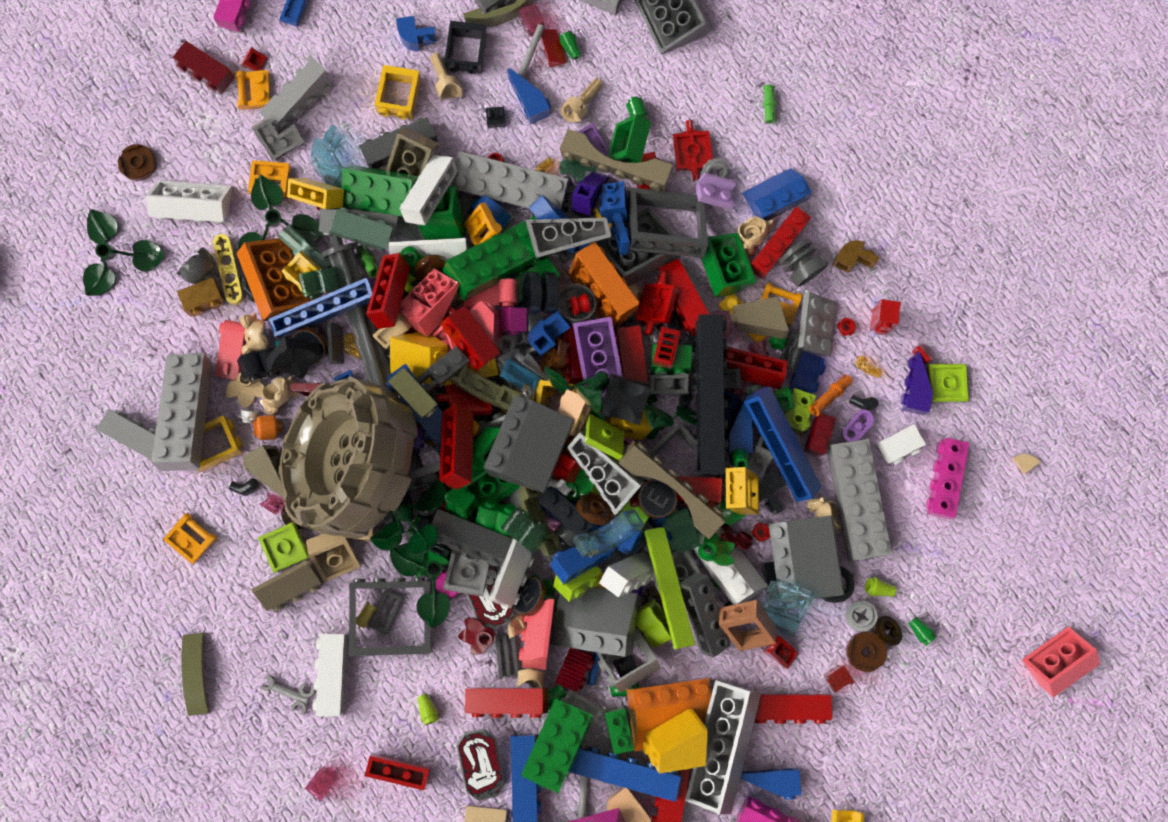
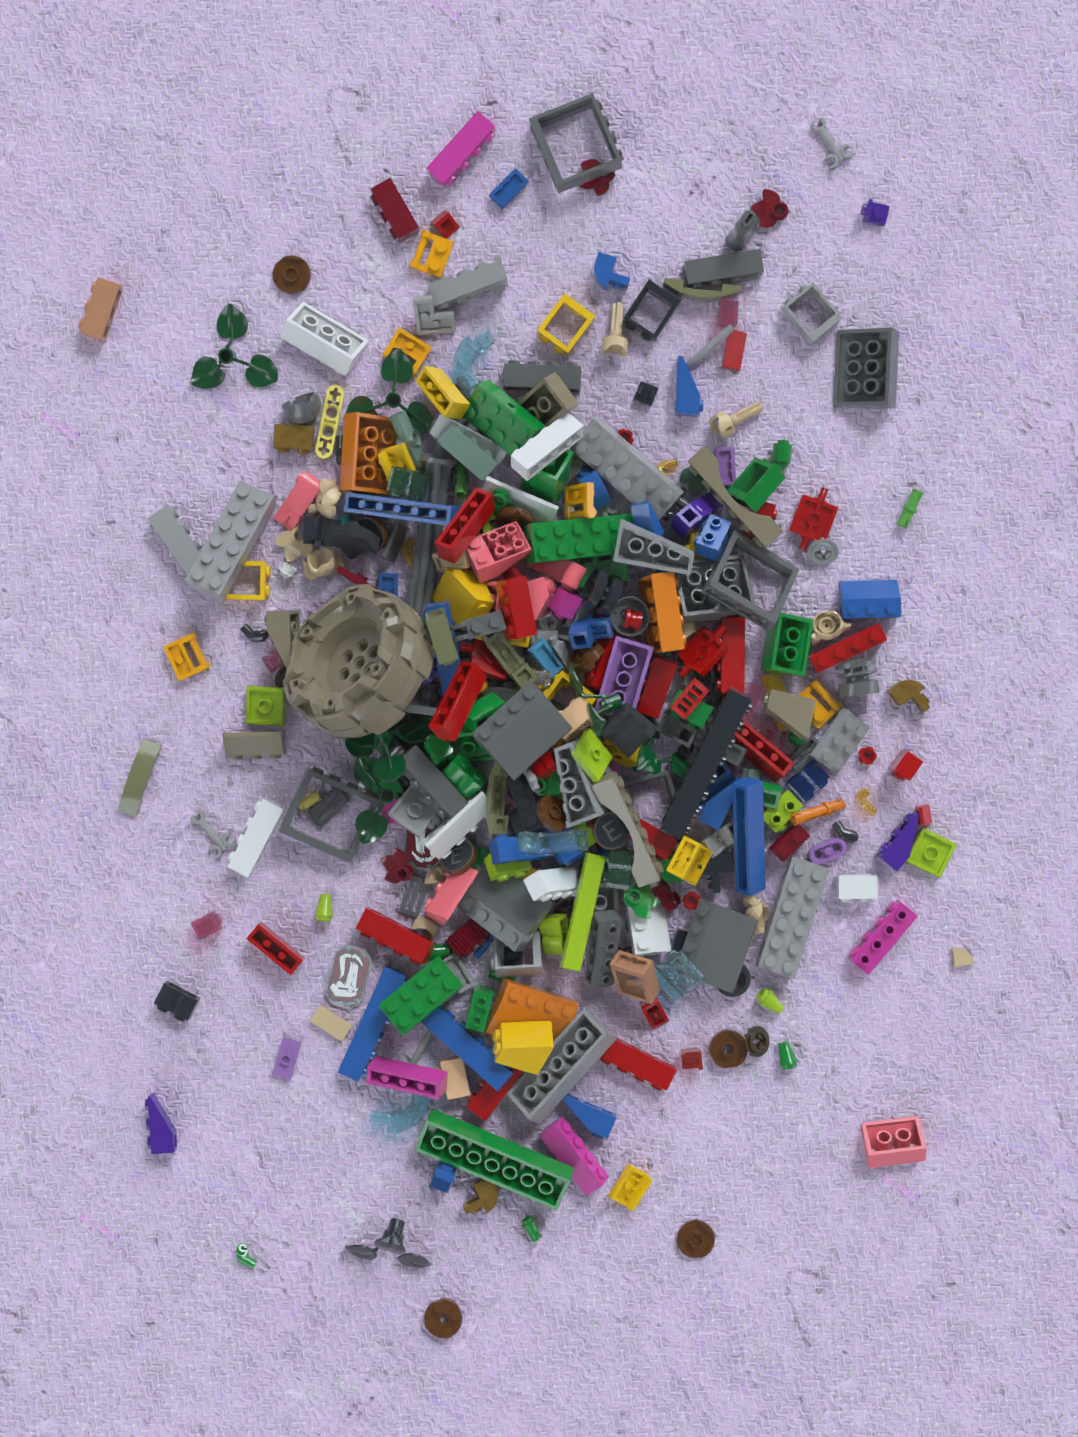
camera: 30 degrees right, 10 degrees up
orange head [253,415,282,440] -> none
tan slope [306,534,361,582] -> none
clear green brick [501,508,550,554] -> none
green cone [559,31,582,60] -> none
blue plate [611,213,630,255] -> none
lavender bracket [695,173,736,210] -> none
green cone [729,449,749,468] -> none
light grey gear [846,601,878,633] -> none

